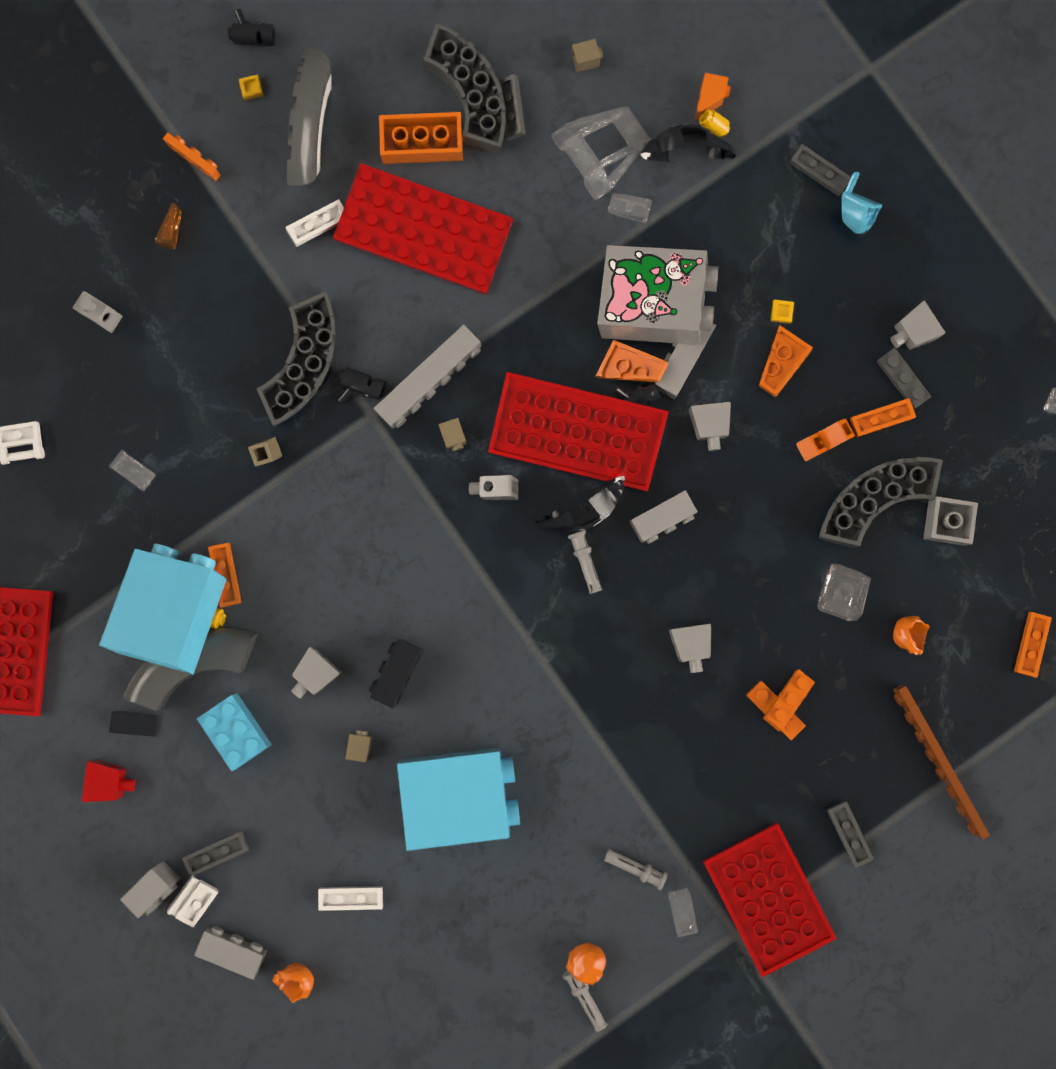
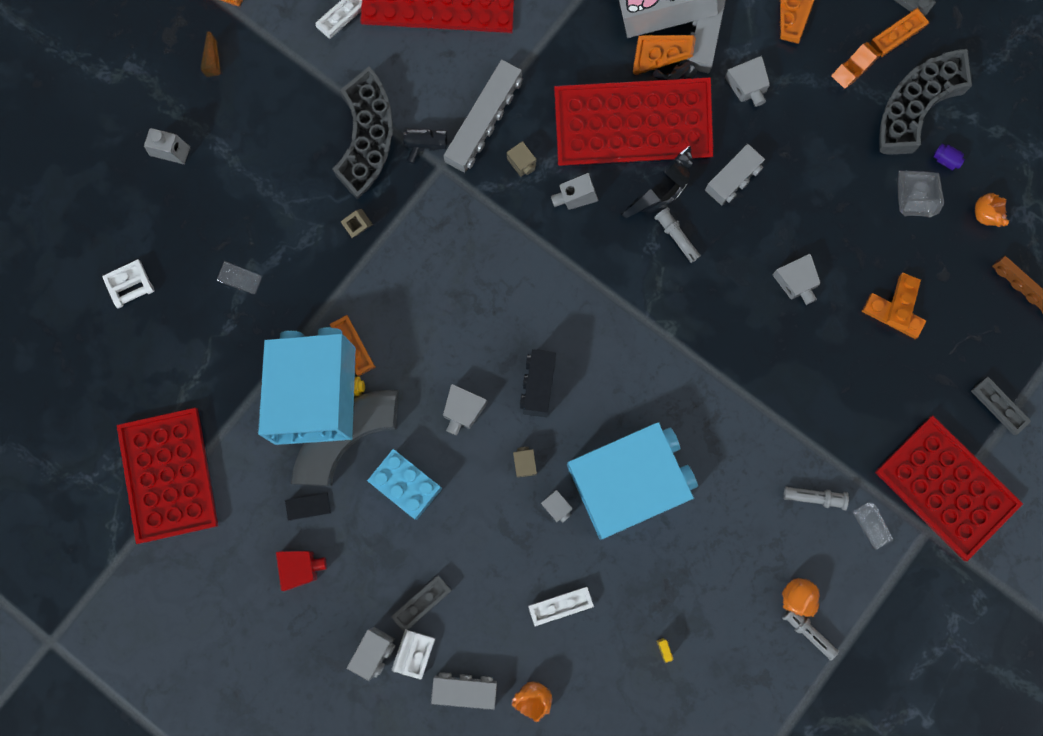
camera: 10 degrees left, 5 degrees down
light grey brick [923,497,978,546] -> none
none -> light grey brick [541,490,572,523]
none -> yellow tile [657,638,673,662]
none -> dark purple brick [933,143,965,171]

